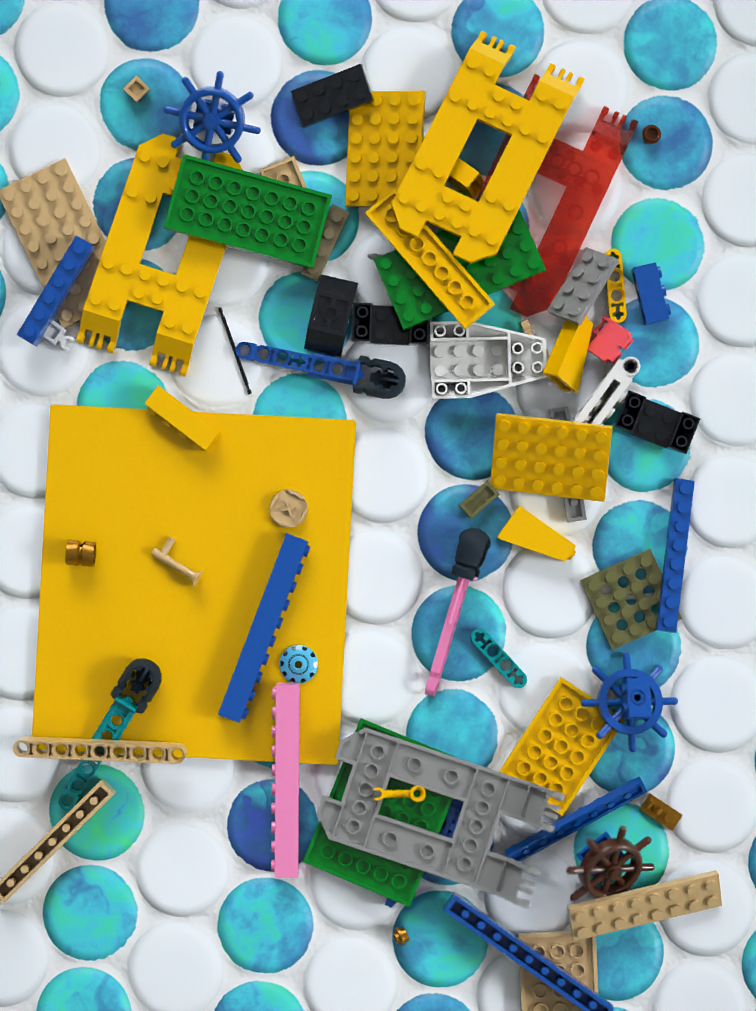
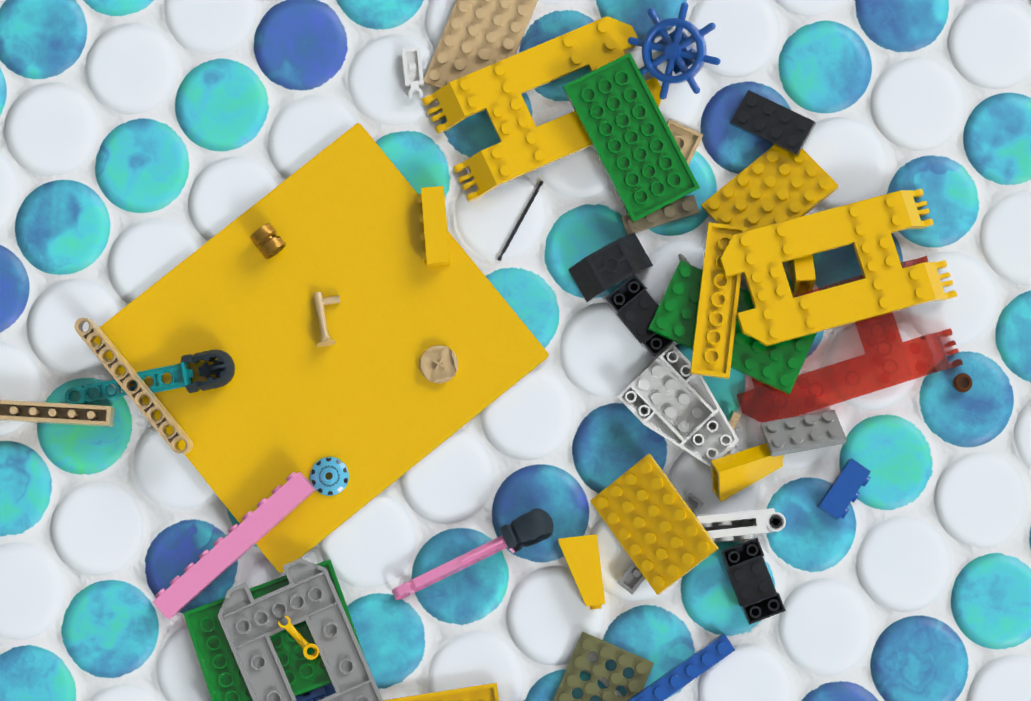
camera: 45 degrees right, 5 degrees down
blue brick [16,236,96,347] -> none
blue brick [218,533,311,723] -> none
blue piece [236,342,406,399] -> none
olive plate [459,480,500,519] -> none
teal beam [471,628,527,688] -> none
coral plate [587,315,634,364] -> none
yellow beam [605,249,627,324] -> none

